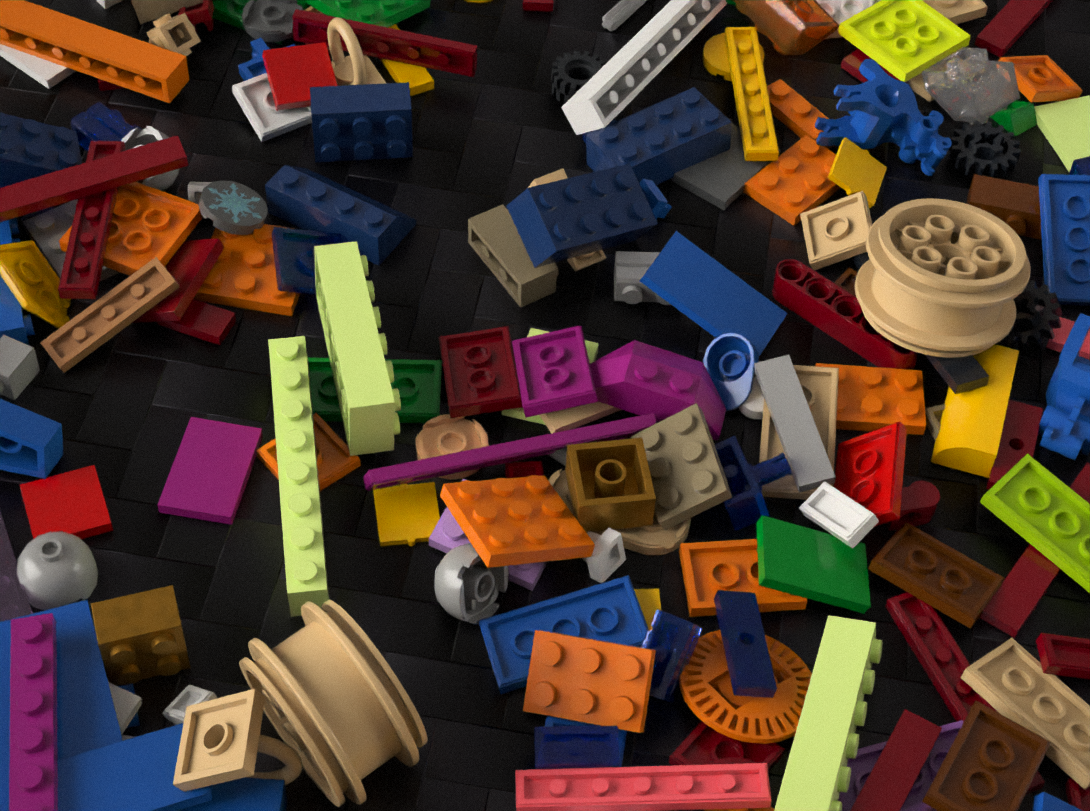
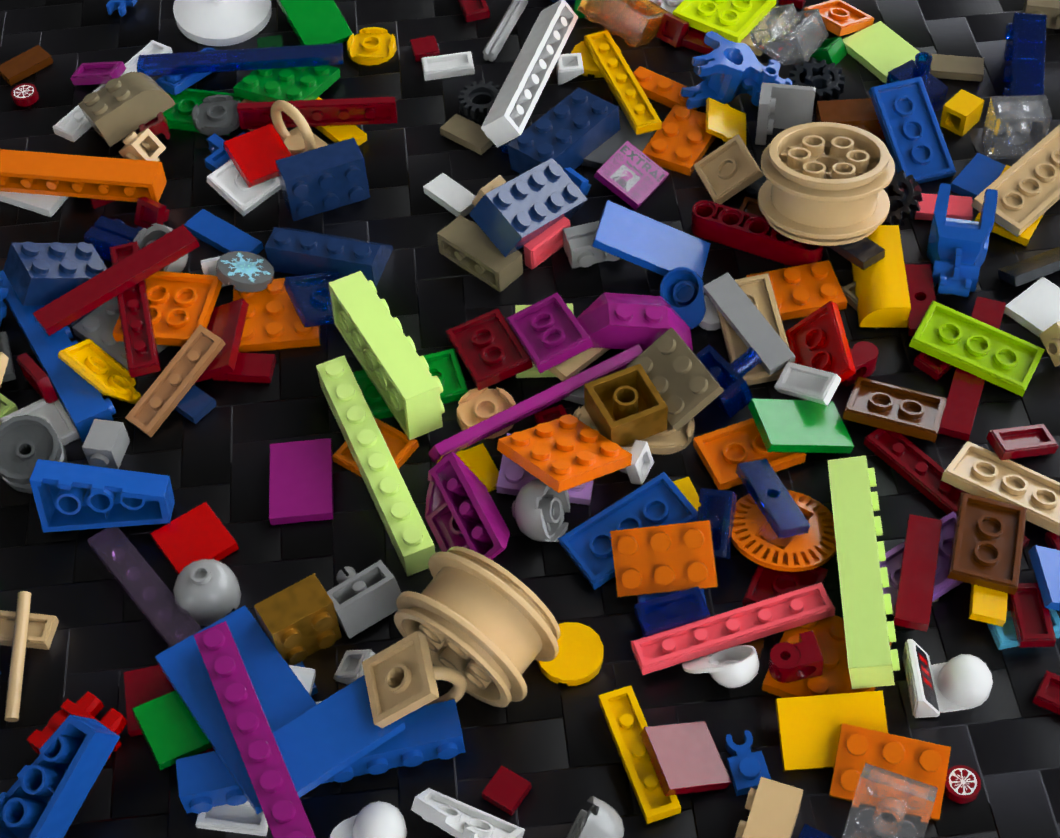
camera: 10 degrees left, 0 degrees up
none -> dark red tile [134,197,170,229]
none -> dark blue tile [174,385,217,424]
none -> blue tile [184,209,264,254]
none -> light grey brick [327,560,401,639]
none -> white tile [421,51,475,81]
none -> white tile [423,173,476,217]
none -> magenta wedge [425,451,510,560]
none -> dark tan tile [440,114,494,155]
none -> coral tile [524,217,571,270]
none -> yellow tile [537,622,604,686]
none -> white slope [556,53,584,85]
none -> magenta tile [594,141,669,210]
none -> dark red tile [656,13,690,47]
none -> light grey bracket [755,82,816,145]
none -> dark red tile [913,352,954,381]

